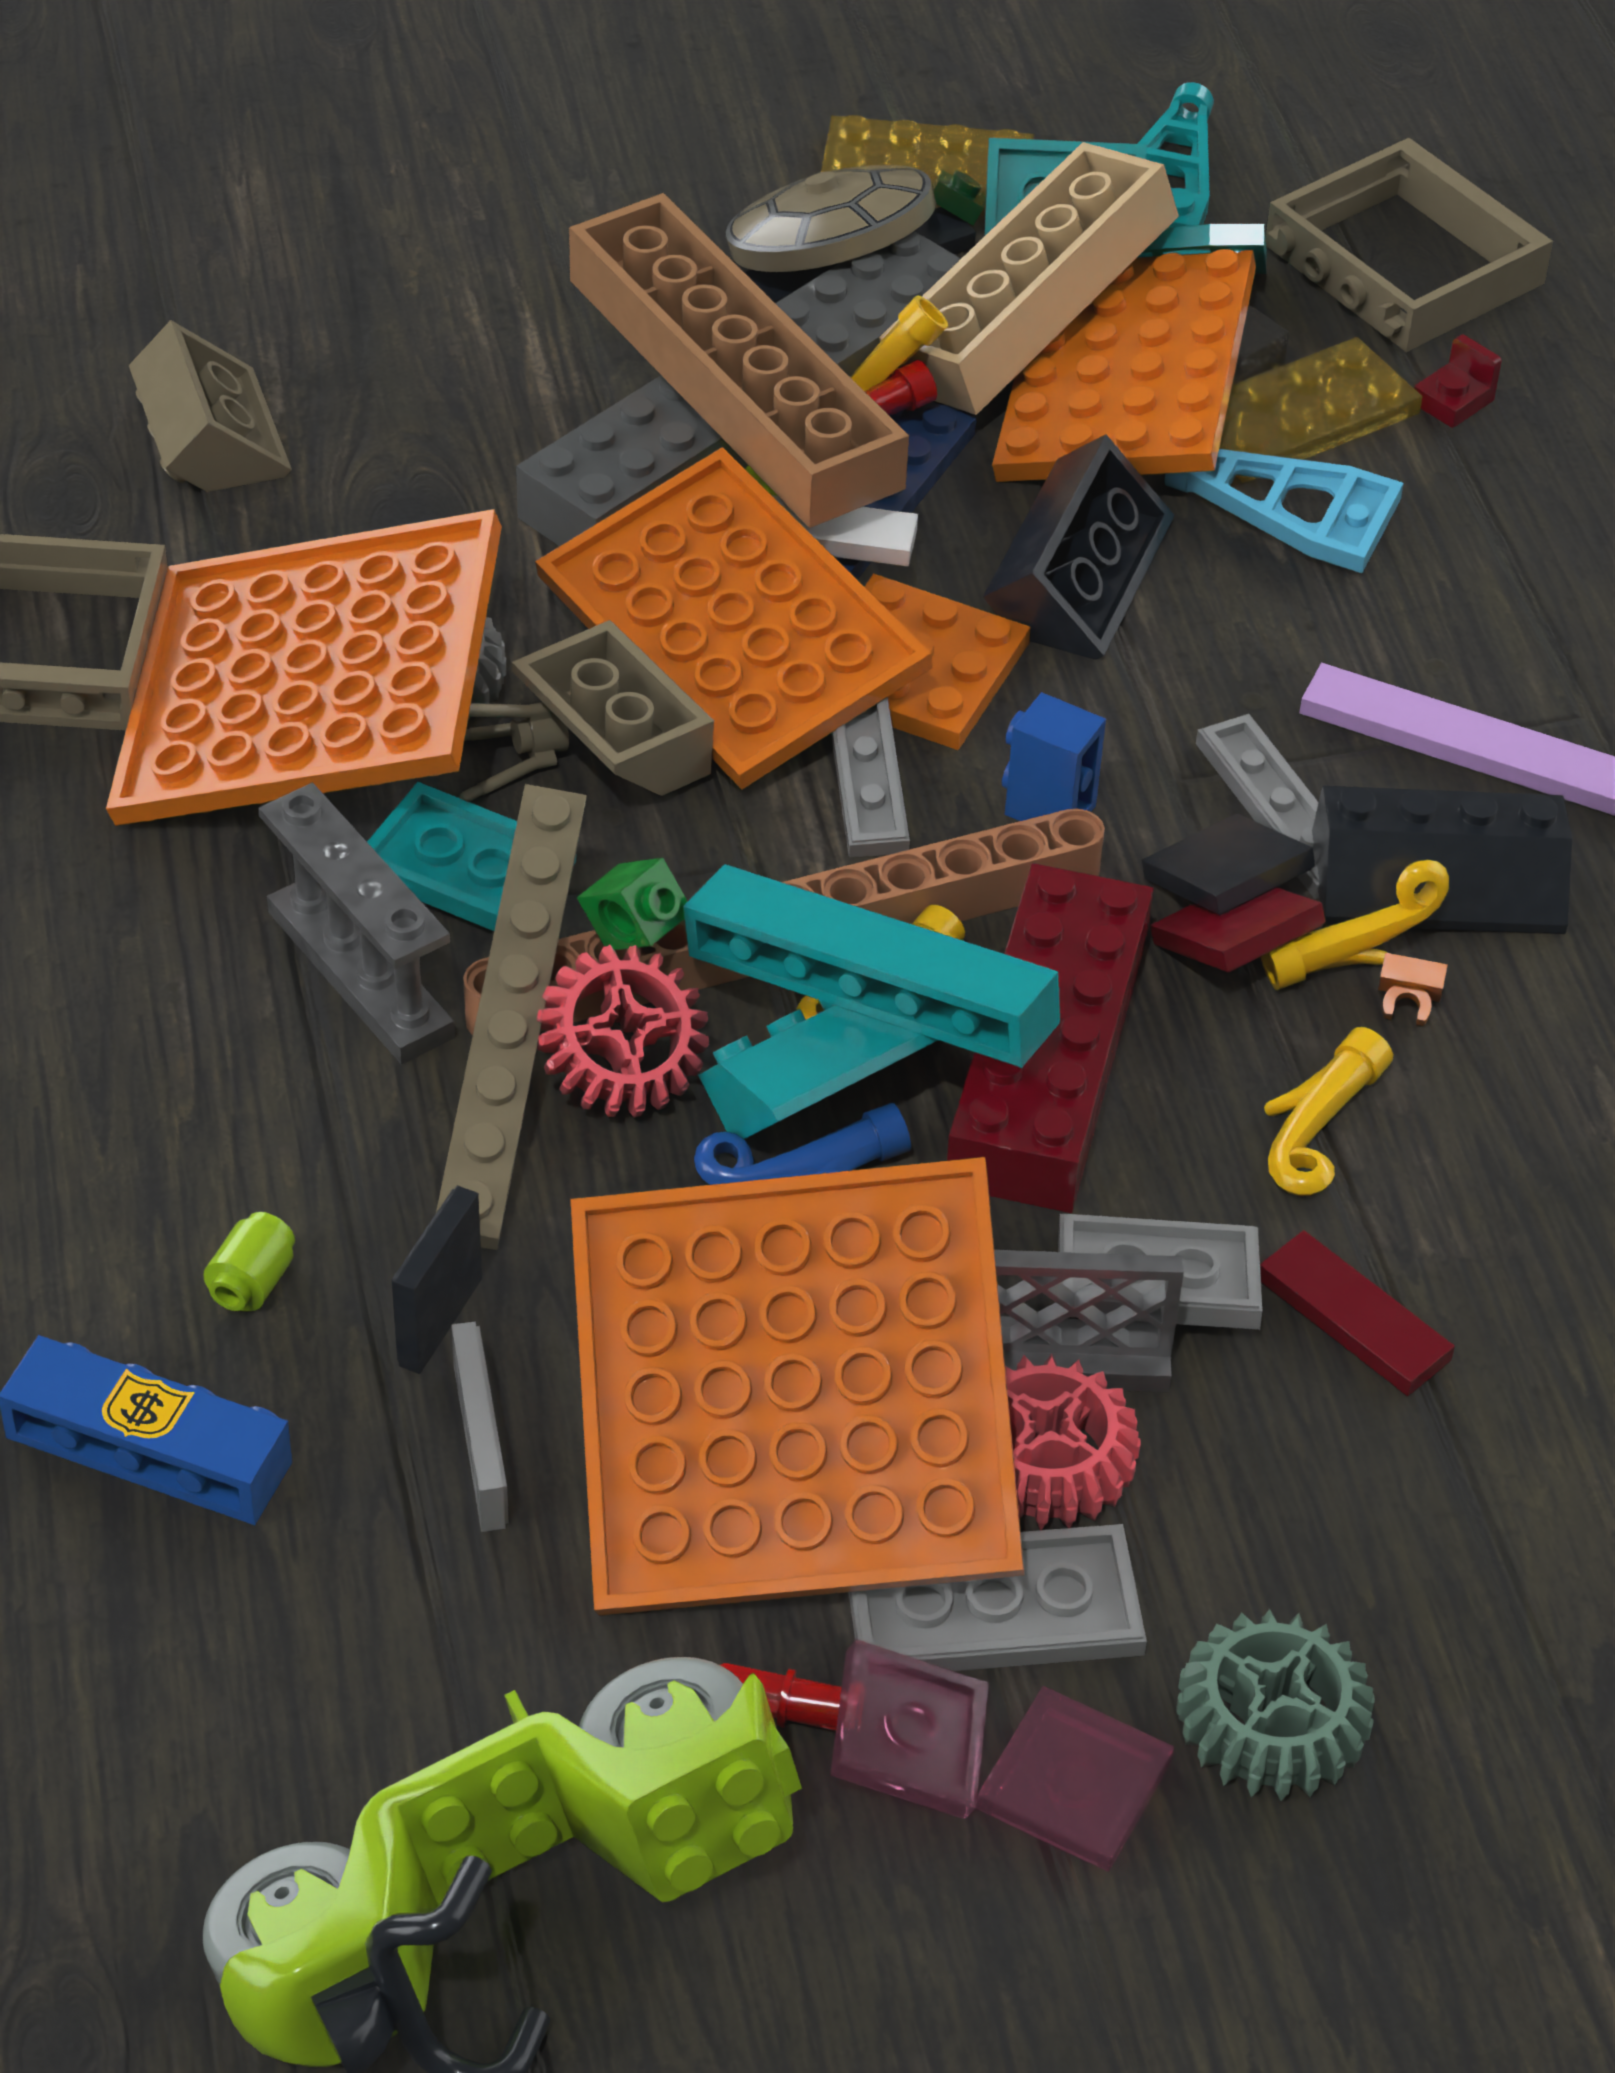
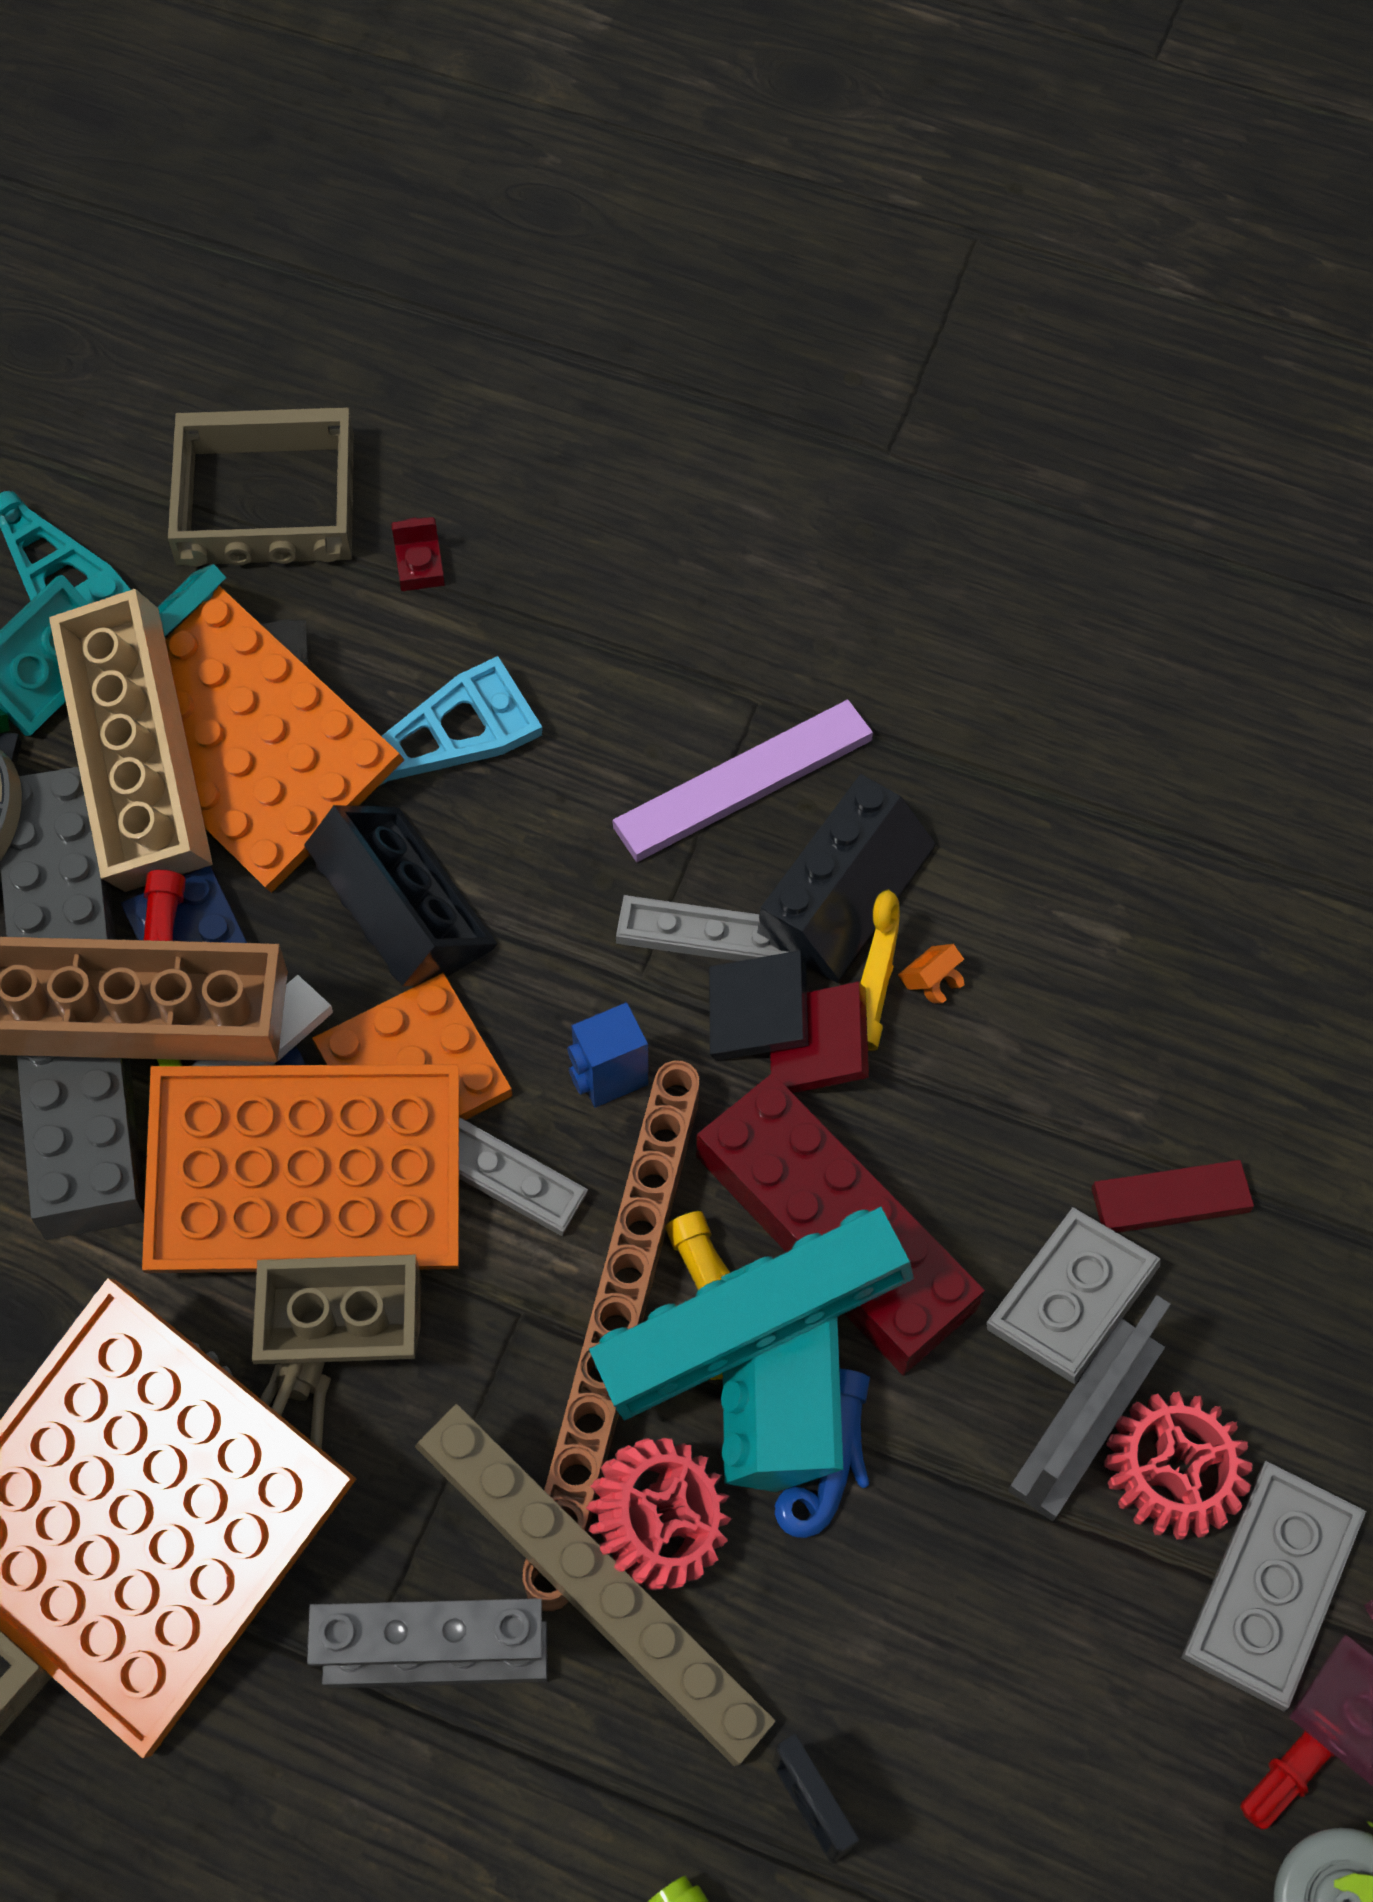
camera: 55 degrees left, 15 degrees up
teal plate [367,782,576,931] -> none
light grey tile [452,1322,509,1532] -> none
orange plate [571,1157,1025,1616] -> none
green brick [577,858,688,950] -> none
yellow plant [850,295,948,391] -> none
clear yellow plate [1219,337,1423,484] -> none
yellow plant [1264,1027,1393,1196] -> none

